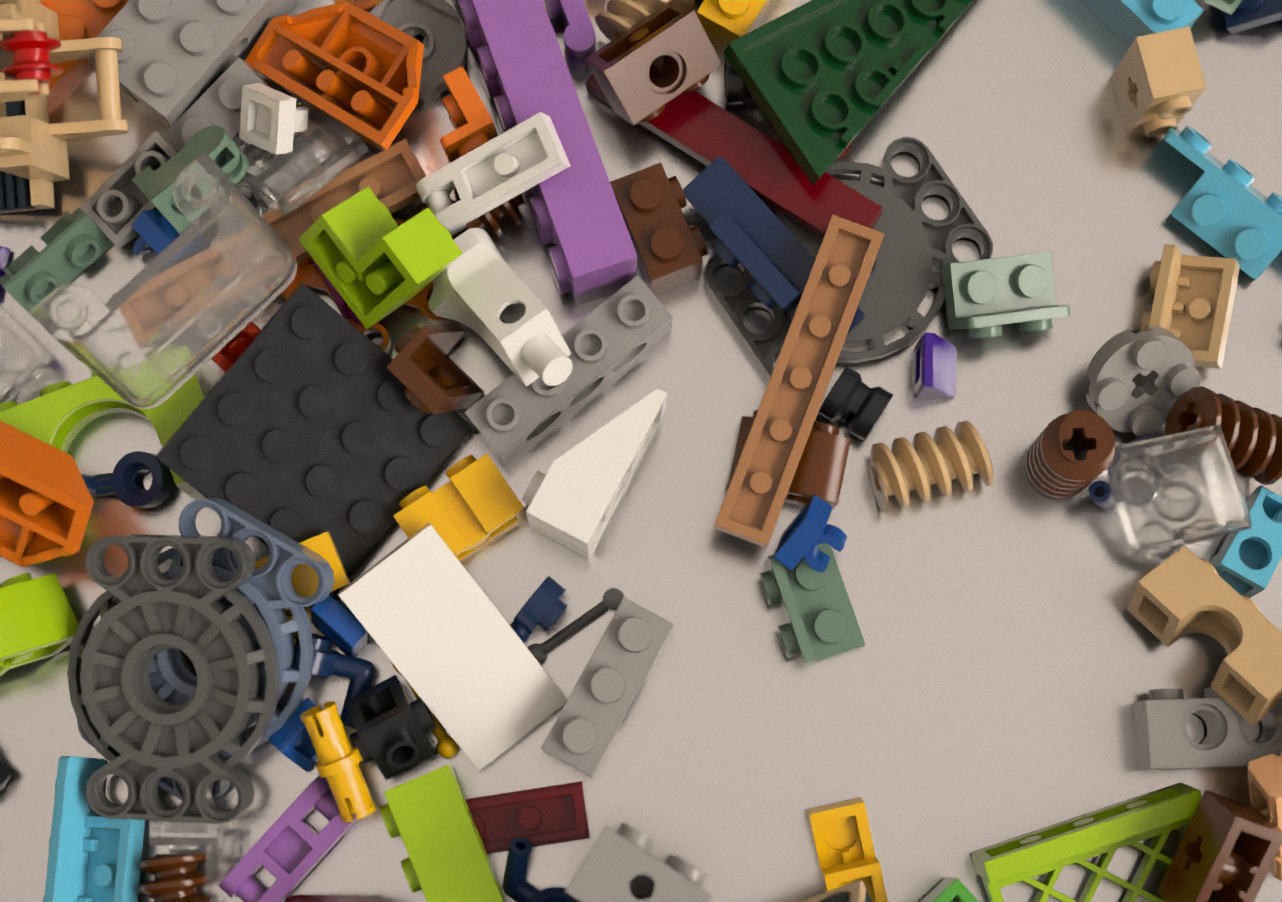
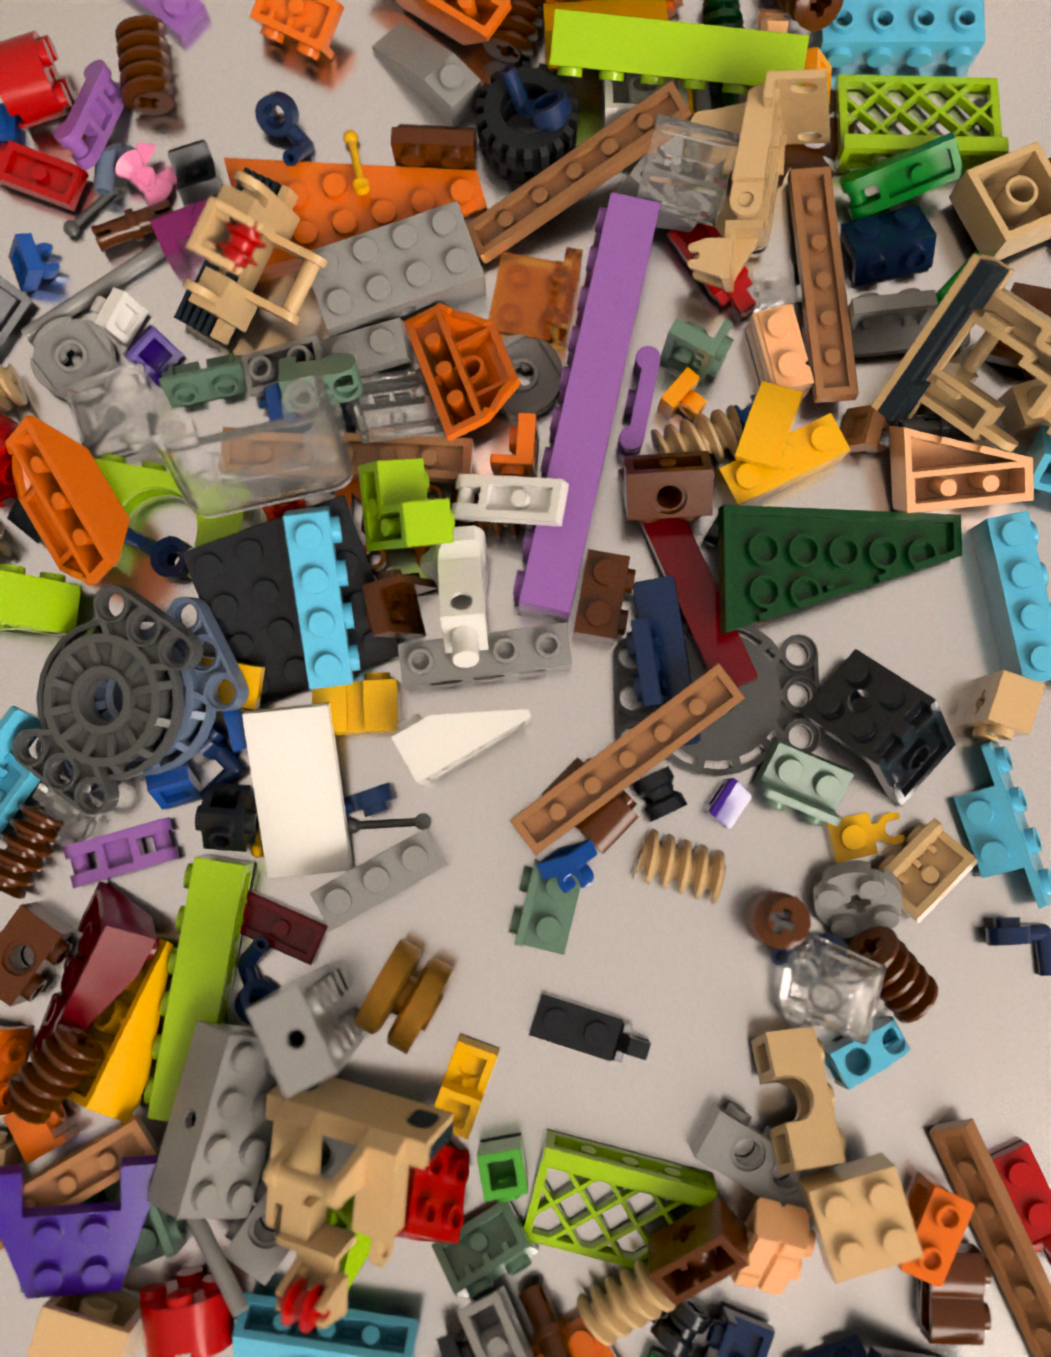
camera: 40 degrees right, 5 degrees up
white tile [239,83,309,155] -> none
yellow pin [300,701,377,823] -> none
none -> medium azure brick [283,505,361,690]
none -> pearl gold wheel [353,938,454,1055]
none -> black hinge [529,992,651,1063]
none -> black bracket [800,649,956,807]
none -> yellow plate [824,812,905,863]

